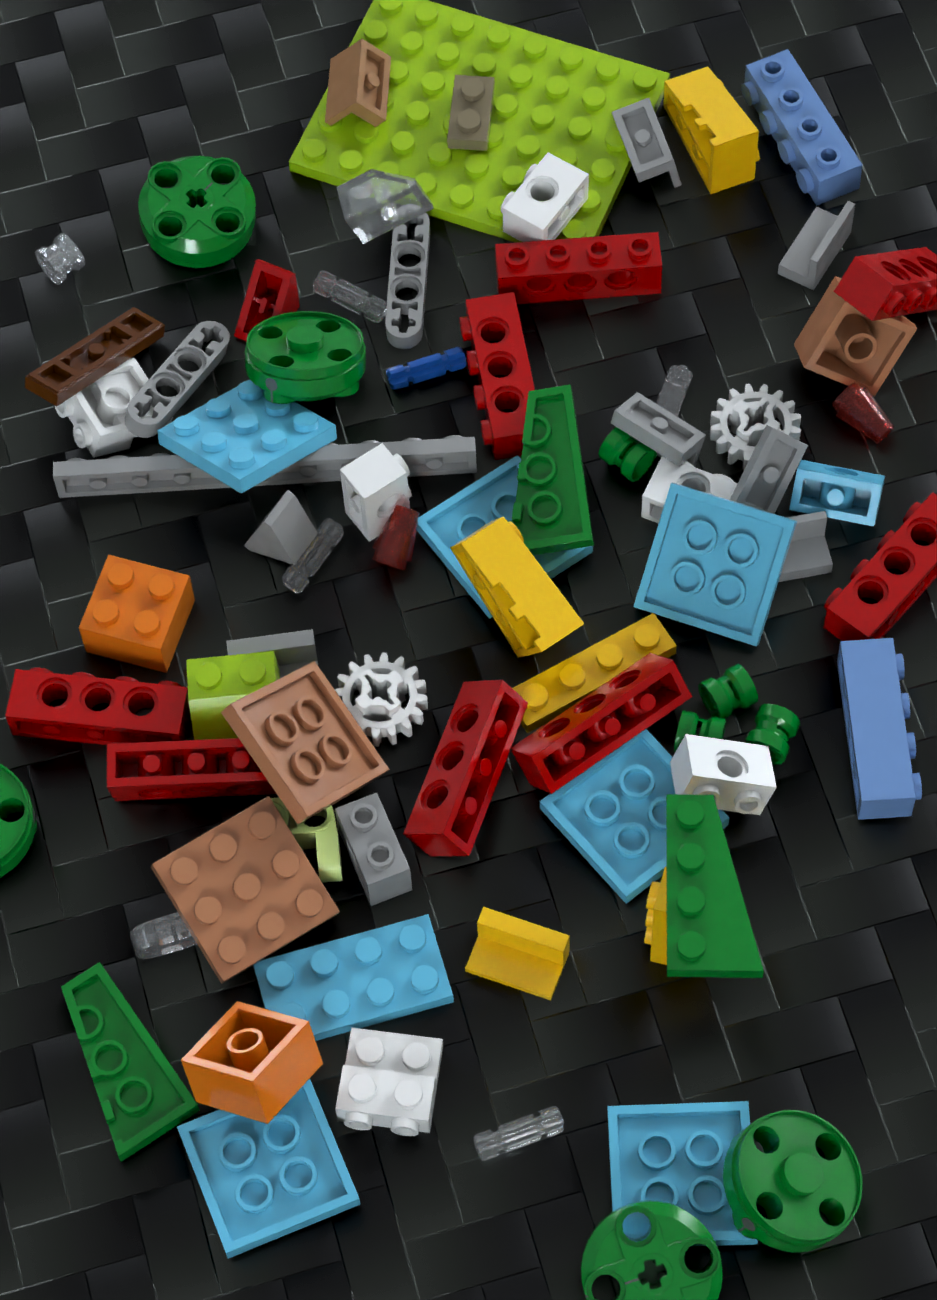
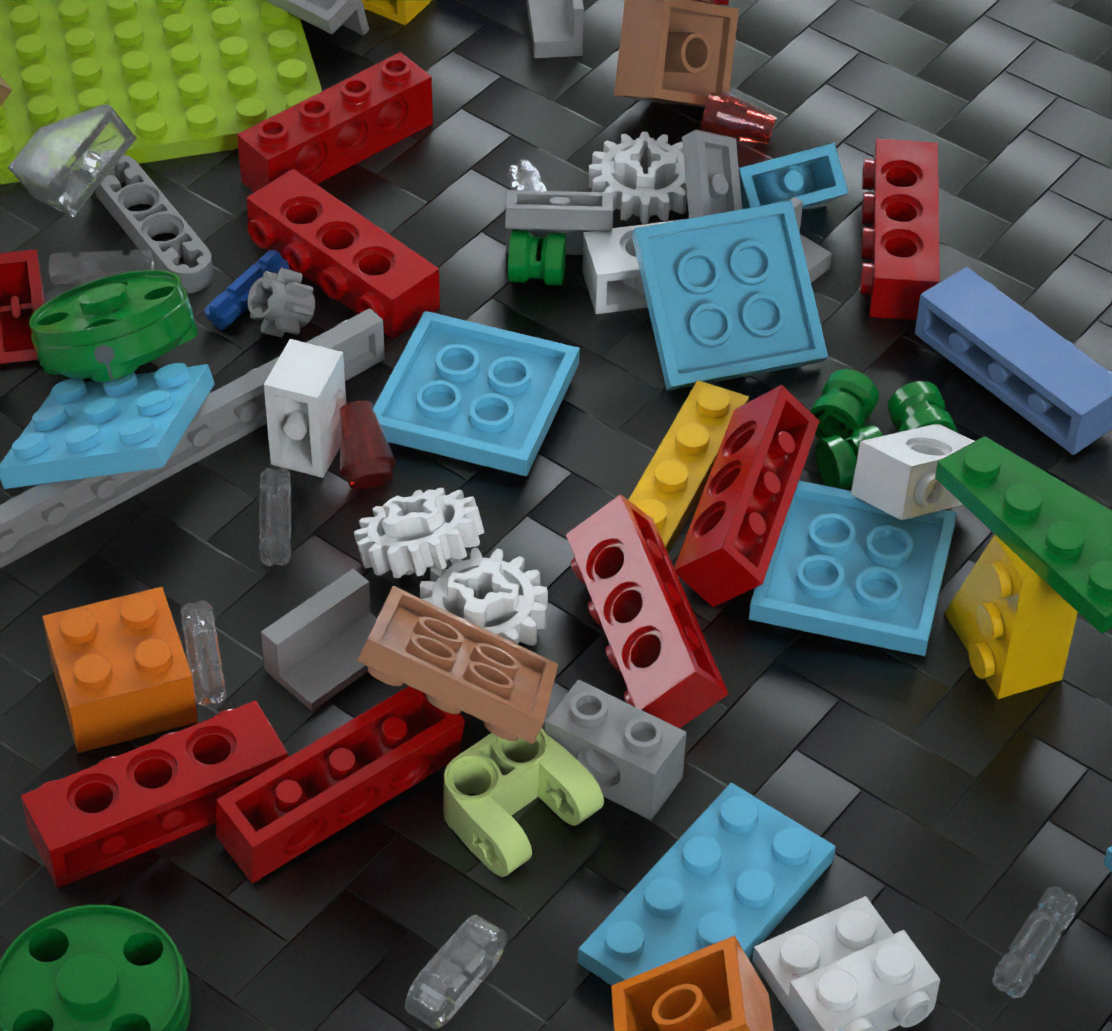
camera: 40 degrees left, 15 degrees down
nougat plate [151,796,340,984] -> none
lime slope [186,651,280,740] -> none
light grey slope [244,490,318,565] -> none
dark tan plate [447,75,495,151] -> none
yellow wedge [450,516,584,658] -> none
yellow panel [465,907,570,1001] -> none
white brick [501,152,589,242] -> none
green wing [512,384,594,555] -> none
none -> clear axle [180,600,227,706]
none -> light grey gear [248,268,315,338]
none -> white gear [354,488,484,578]

